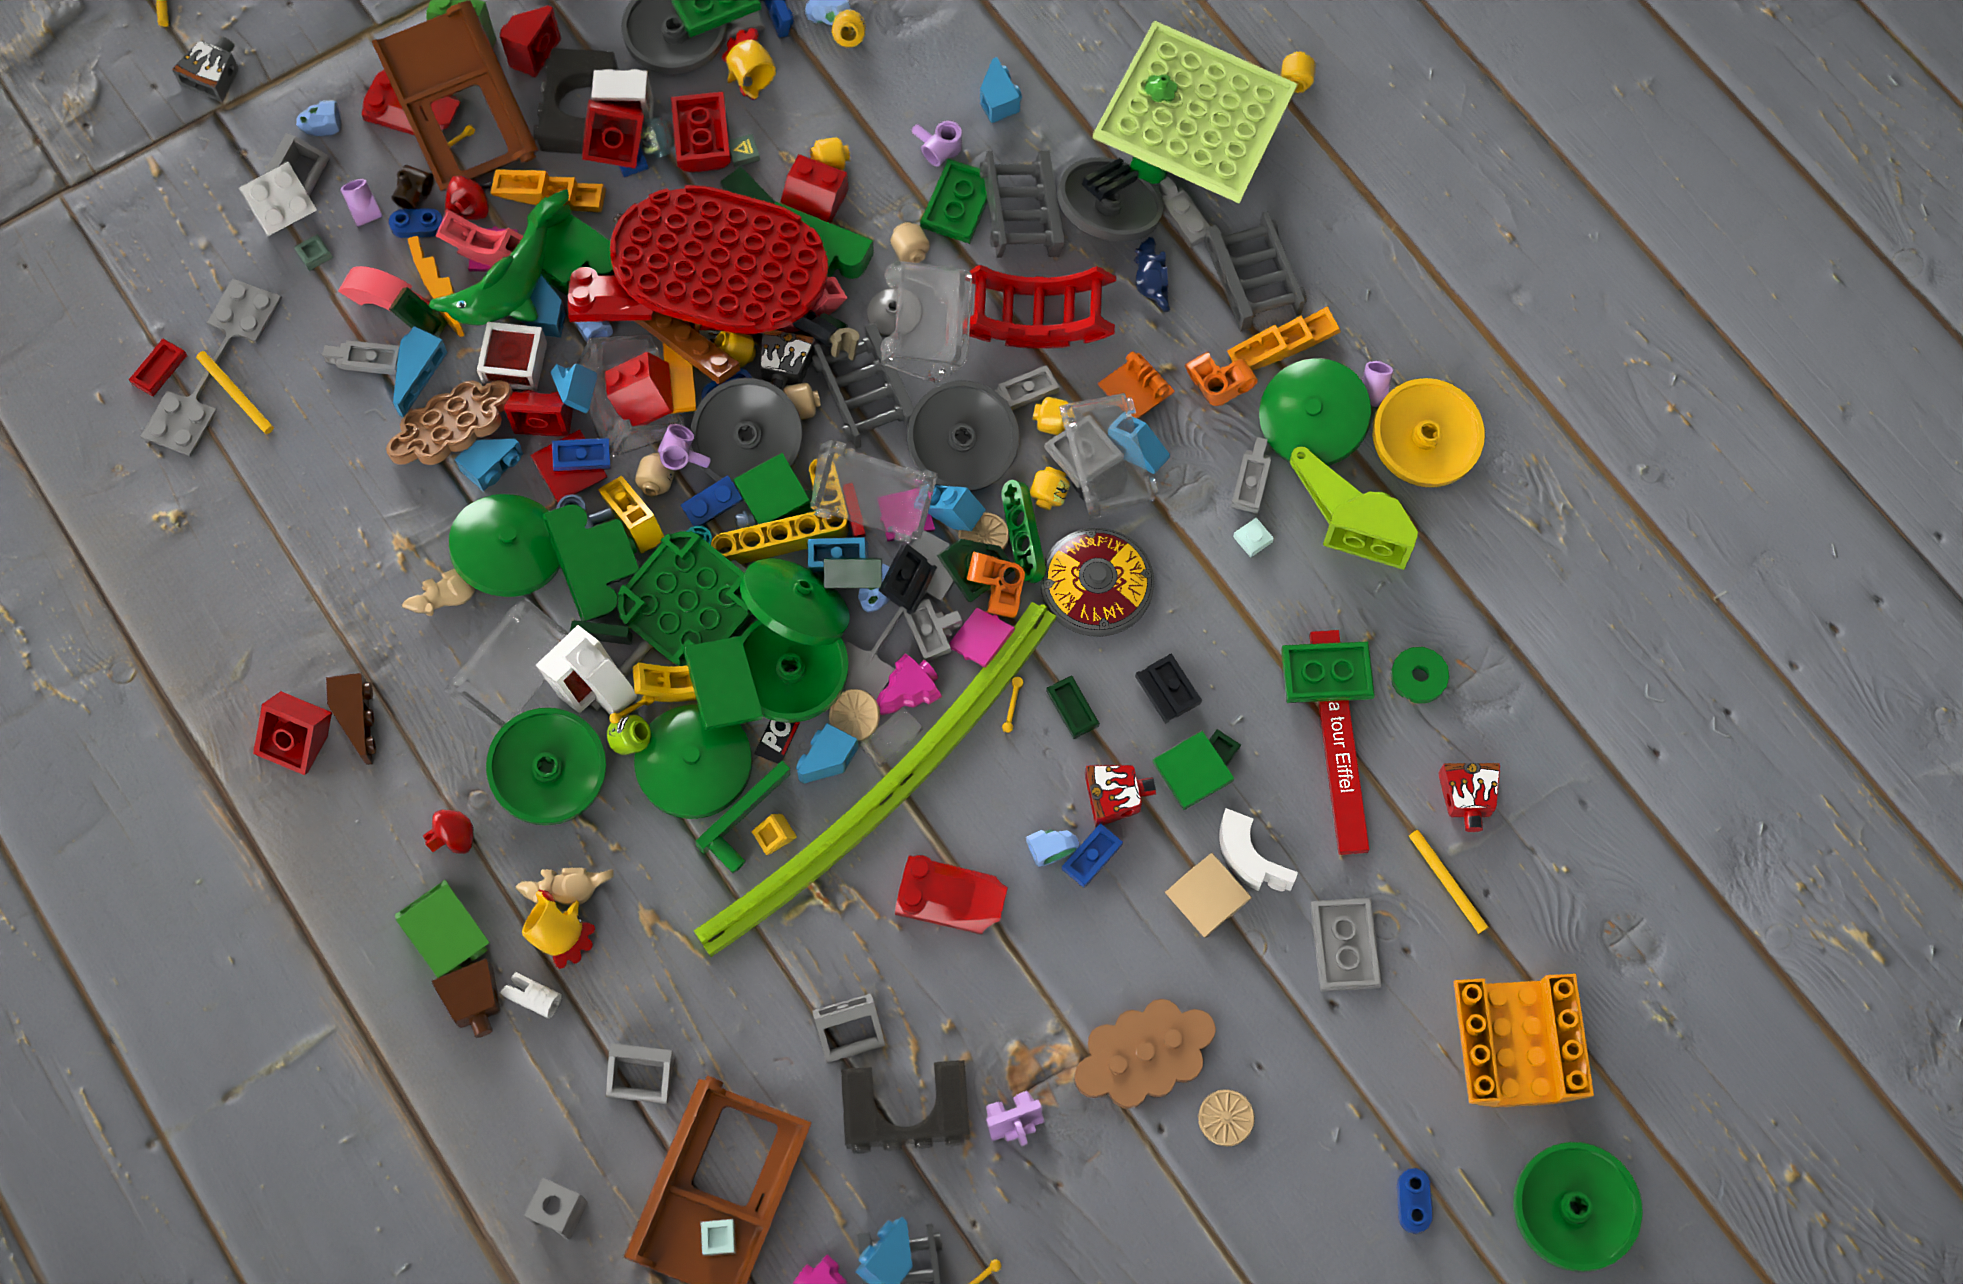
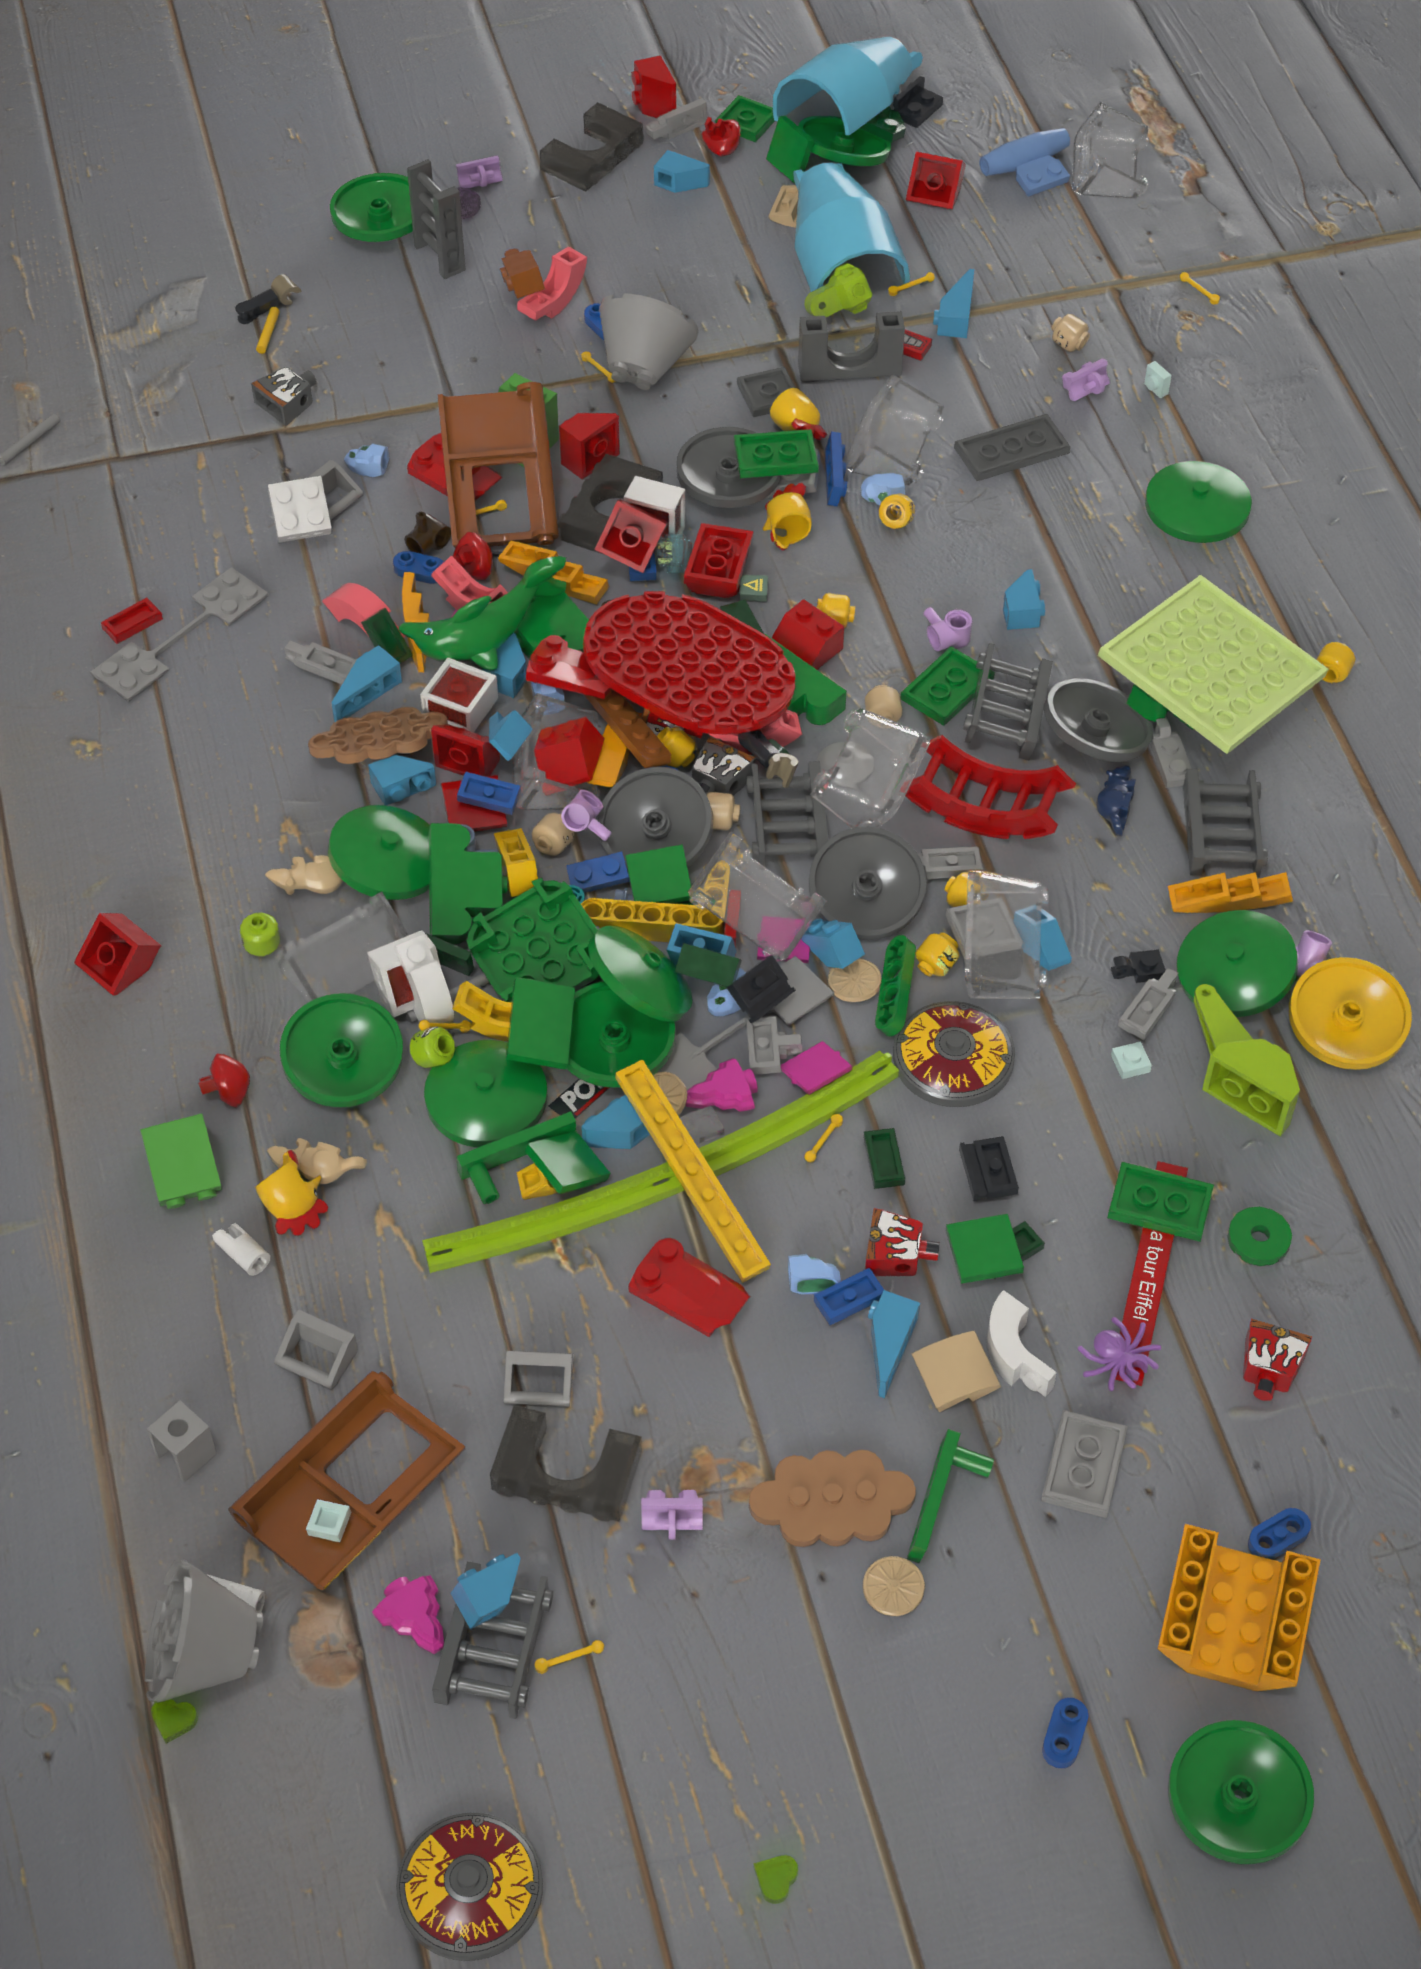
camera: 20 degrees right, 15 degrees down
yellow bar [196,351,274,434] -> none
sand green tile [294,234,333,271] -> none
reddish brown slope [326,673,376,765] -> none
lavender piece [341,179,382,227] -> none
reddish brown torso [432,958,500,1038] -> none
dark green plate [937,539,1014,602] -> none
orange piece [967,552,1025,619] -> none
black tile [1082,158,1139,201] -> none
orange hinge [1098,351,1175,419] -> none
bright green plant [1144,74,1178,102] -> none
orange piece [1185,352,1258,406] -> none
yellow bar [1409,830,1489,934] -> none
none -> lime head [240,912,280,956]
none -> green tile [525,1131,611,1194]
none -> yellow plate [615,1060,771,1283]
none -> dark azure slope [868,1290,920,1398]
none -> green piece [907,1429,994,1563]
none -> medium lavender animal [1078,1317,1161,1391]
none -> black plate [1111,949,1166,983]
none -> blue plate [1248,1508,1311,1560]

